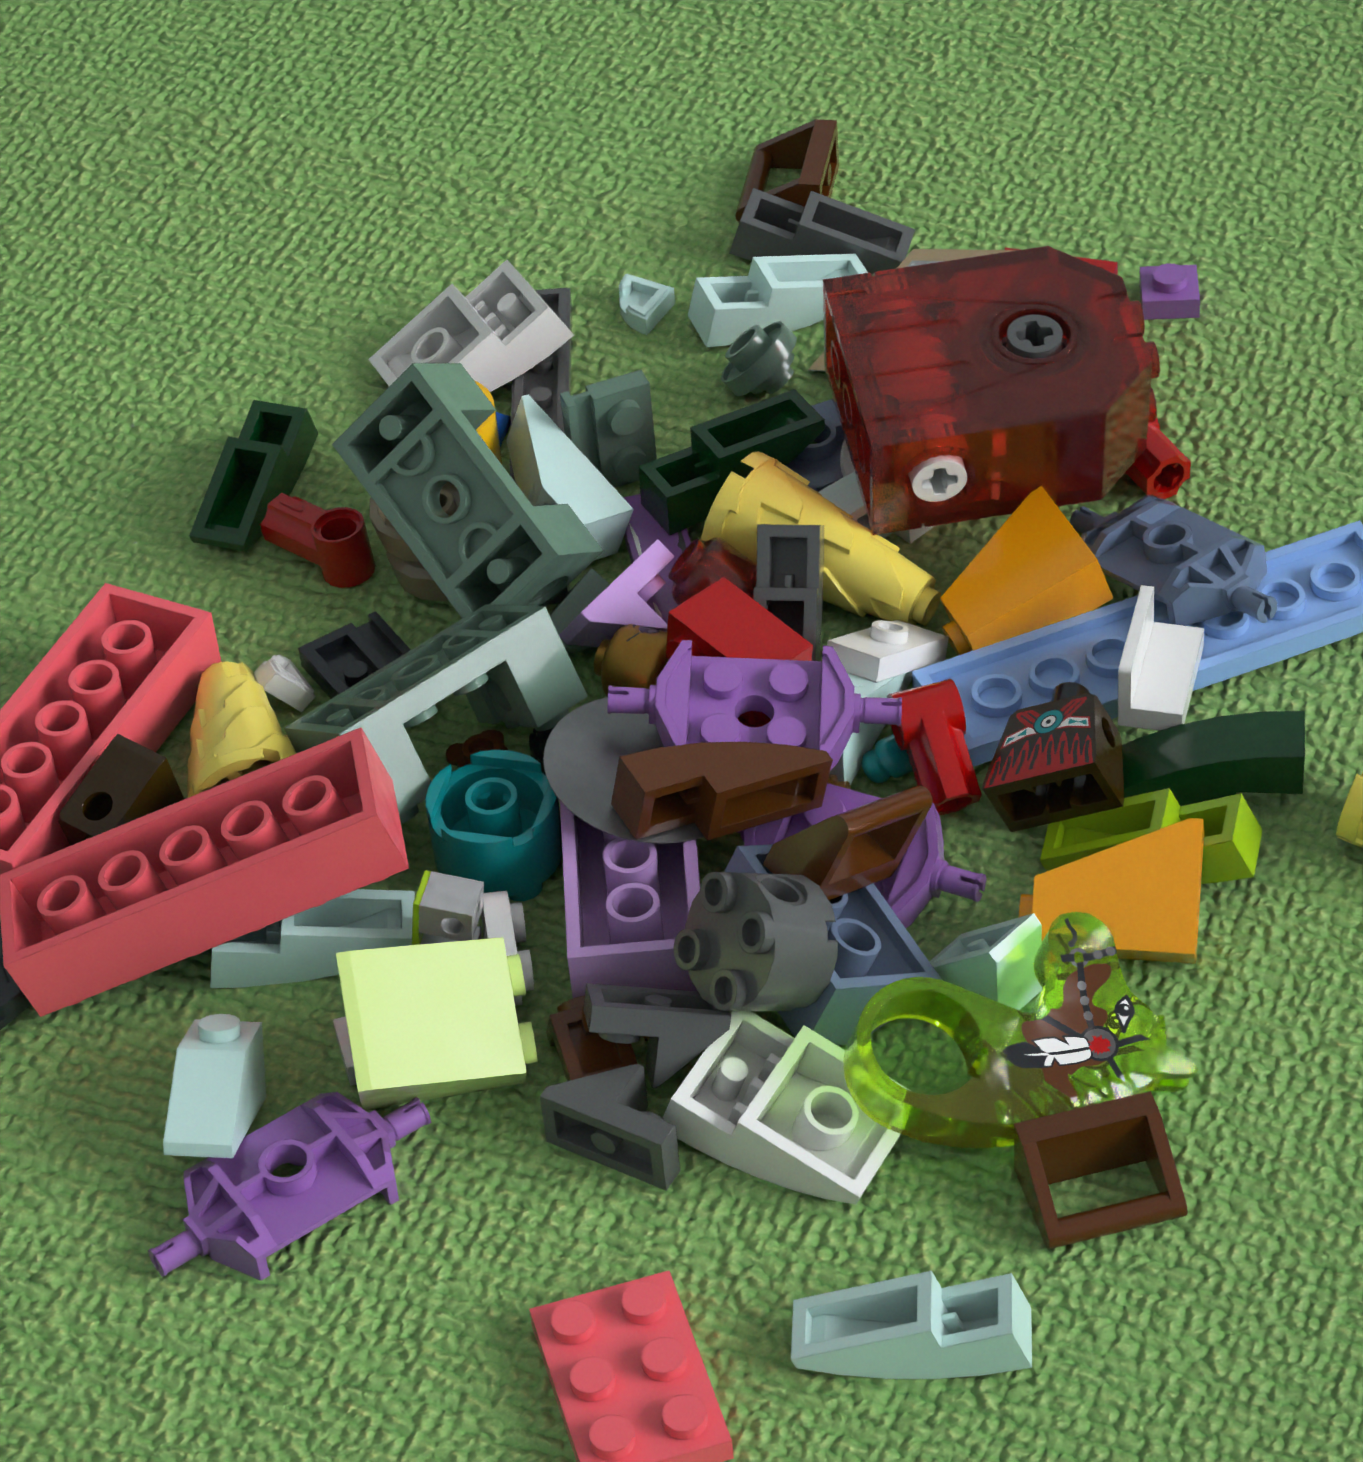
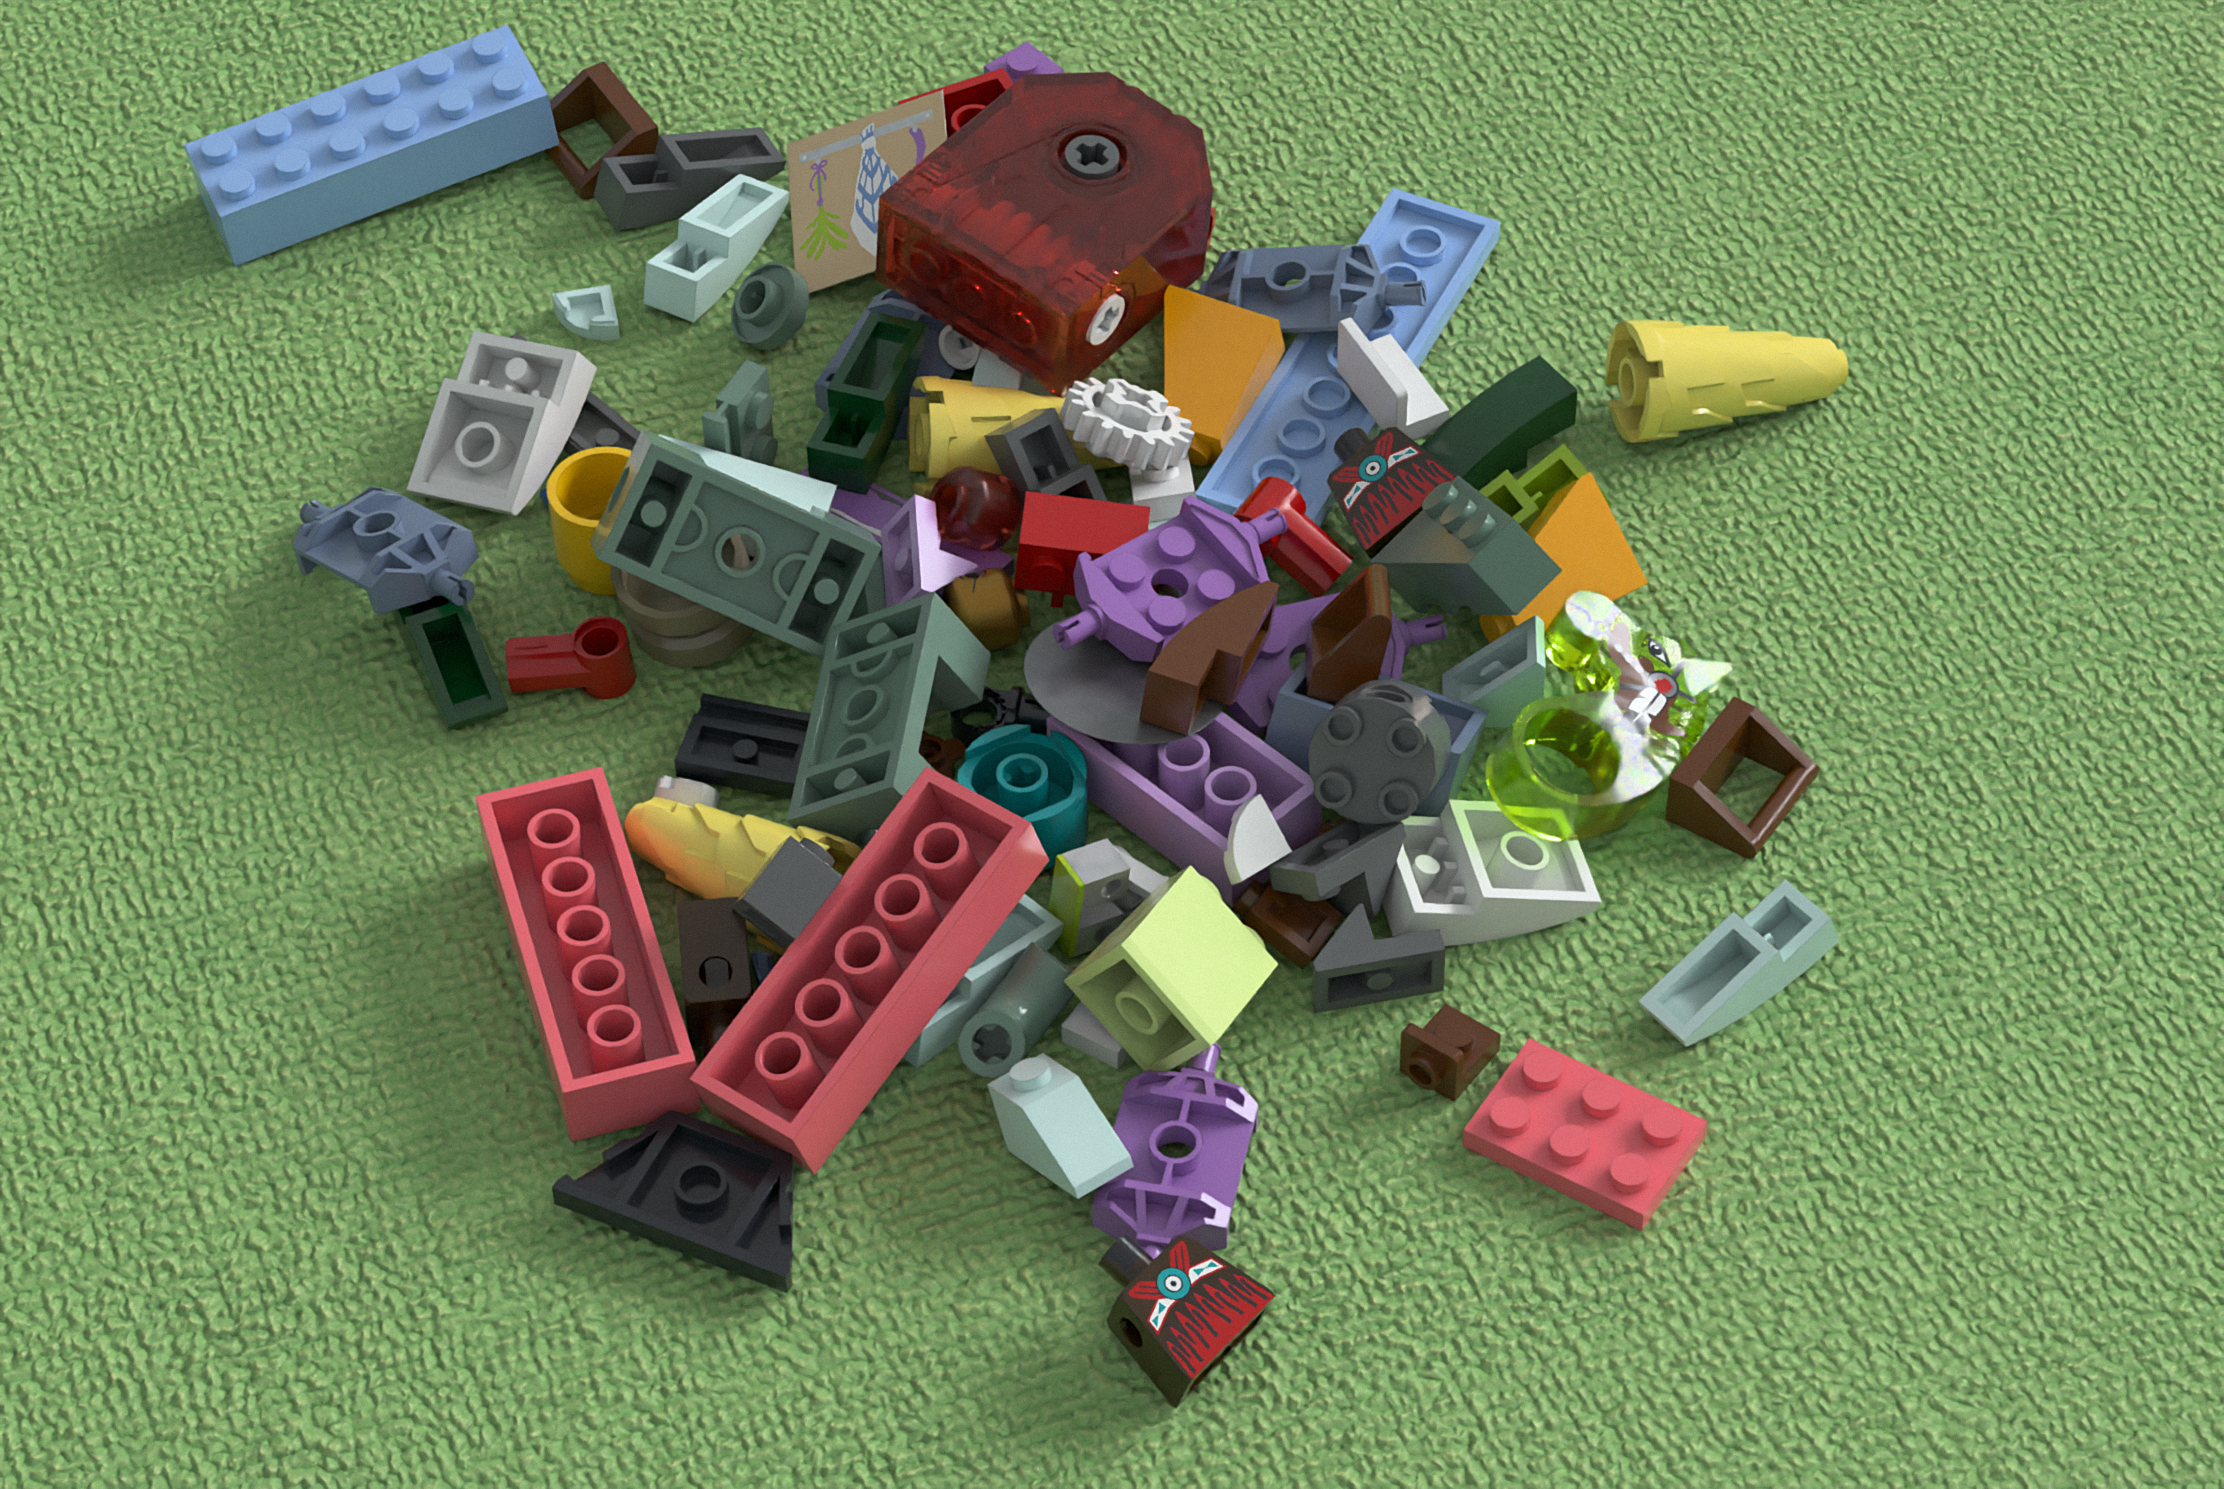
camera: 45 degrees left, 5 degrees up
none -> light blue brick [184,25,559,266]
none -> sand blue plate [293,486,479,615]
none -> dark grey brick [731,835,843,949]
none -> sand green cylinder [958,941,1075,1078]
none -> white gear [1059,377,1195,471]
none -> torso [1098,1234,1276,1408]
none -> white tile [1224,794,1292,885]
none -> sand green wedge [1369,476,1562,615]
none -> reddish brown bracket [1399,1003,1501,1102]

